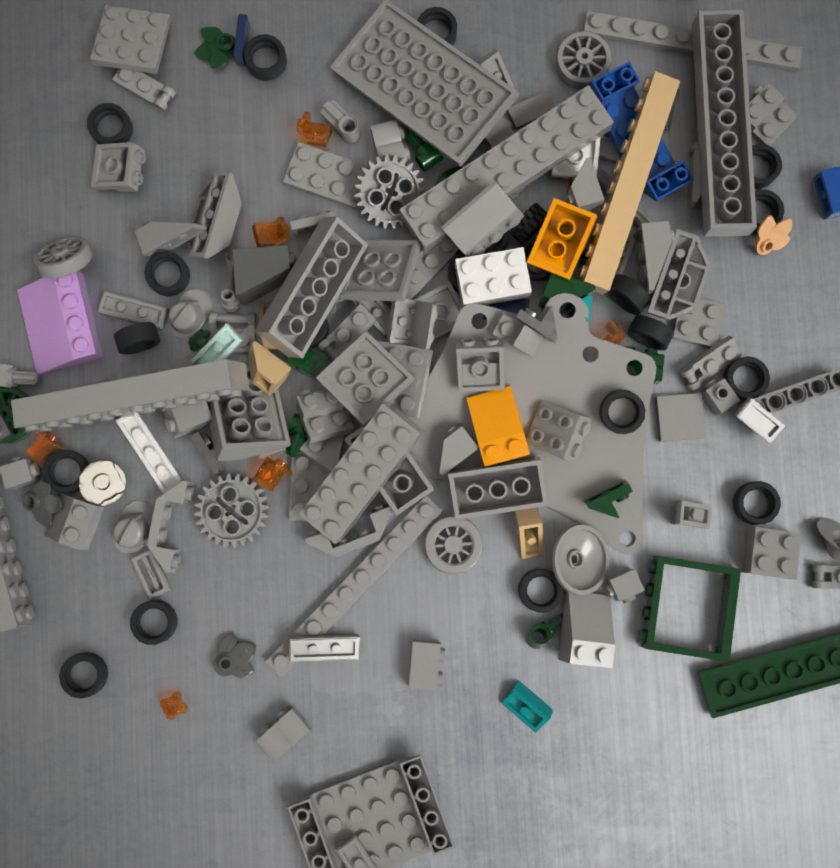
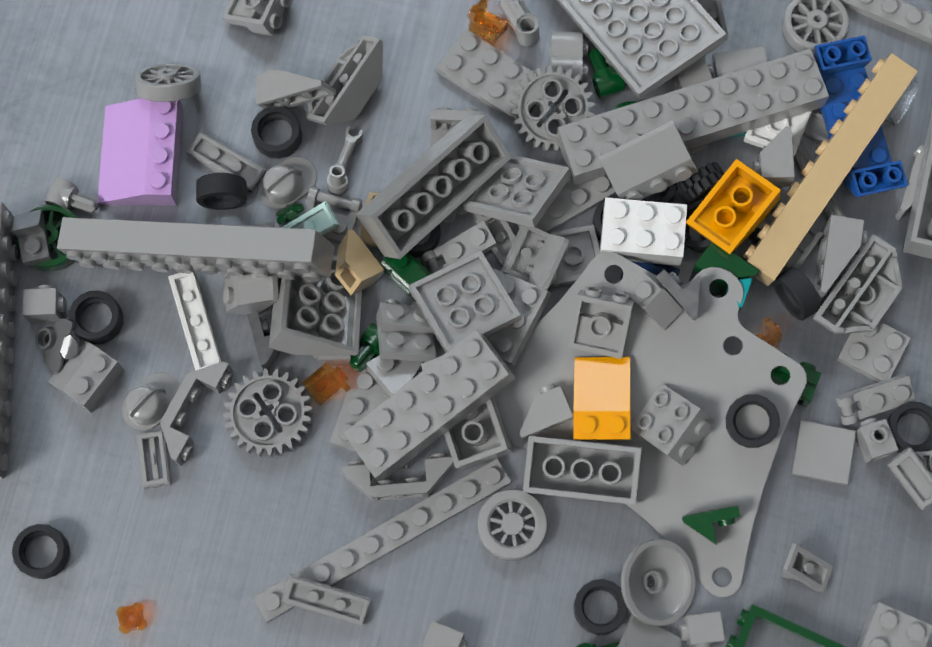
camera: 20 degrees right, 10 degrees down
clear orange bracket [26,432,63,468] -> none
tile [78,459,126,506] -> none
black tyre [130,600,177,645] -> none
dark grey plate [213,633,256,678] -> none
dark grey slope [233,245,297,305] -> none
clear orange bracket [252,216,290,248] -> none
tan slope [514,507,544,559] -> none
black tyre [627,315,674,351] -> none
black tyre [733,481,781,525] -> none

